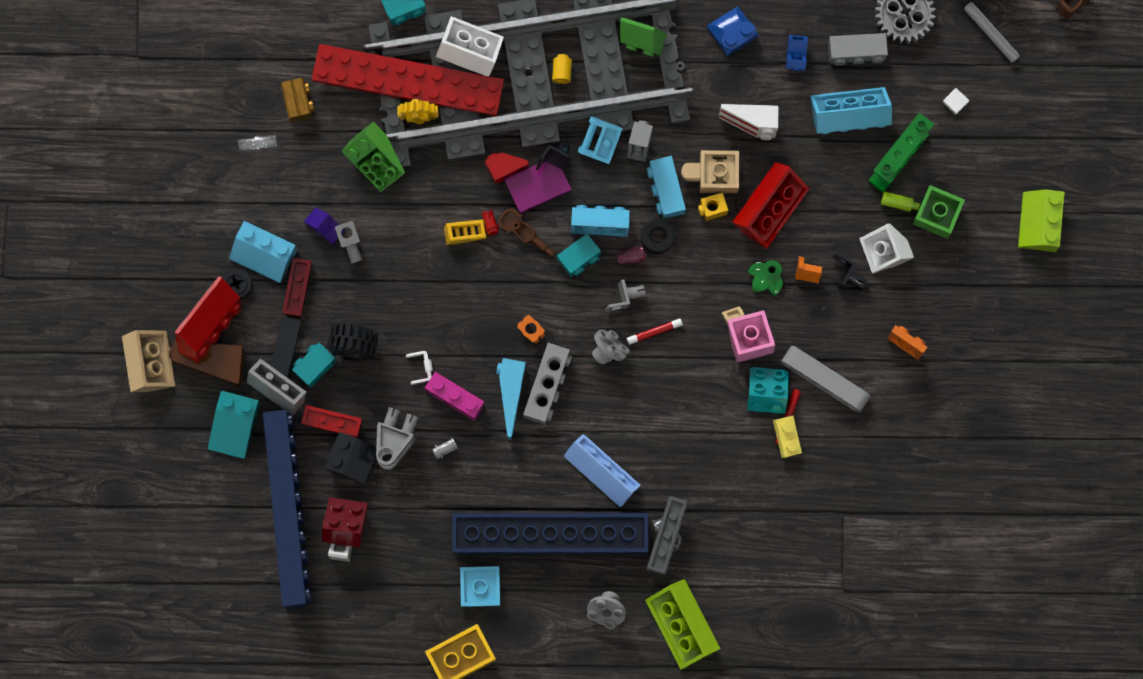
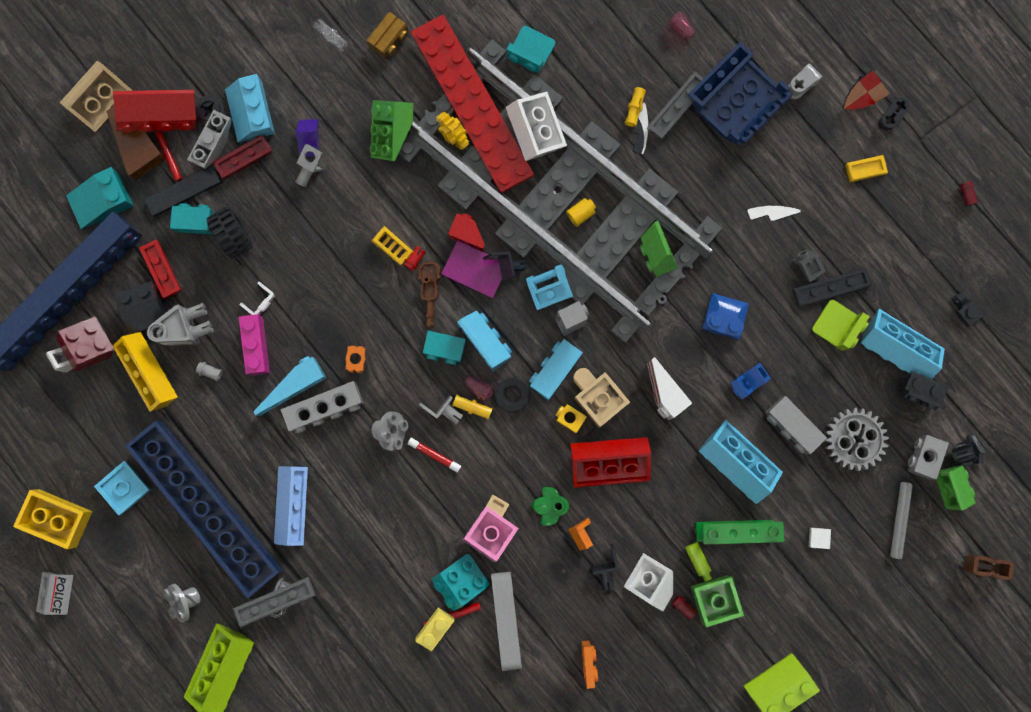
camera: 50 degrees right, 5 degrees up
light grey brick [247,359,306,416] -> none
none -> yellow brick [113,332,178,412]
none -> red bar [154,130,183,182]
none -> light grey slope [187,110,231,169]
none -> yellow pin [452,395,492,420]
none -> dark red pin [672,595,697,620]

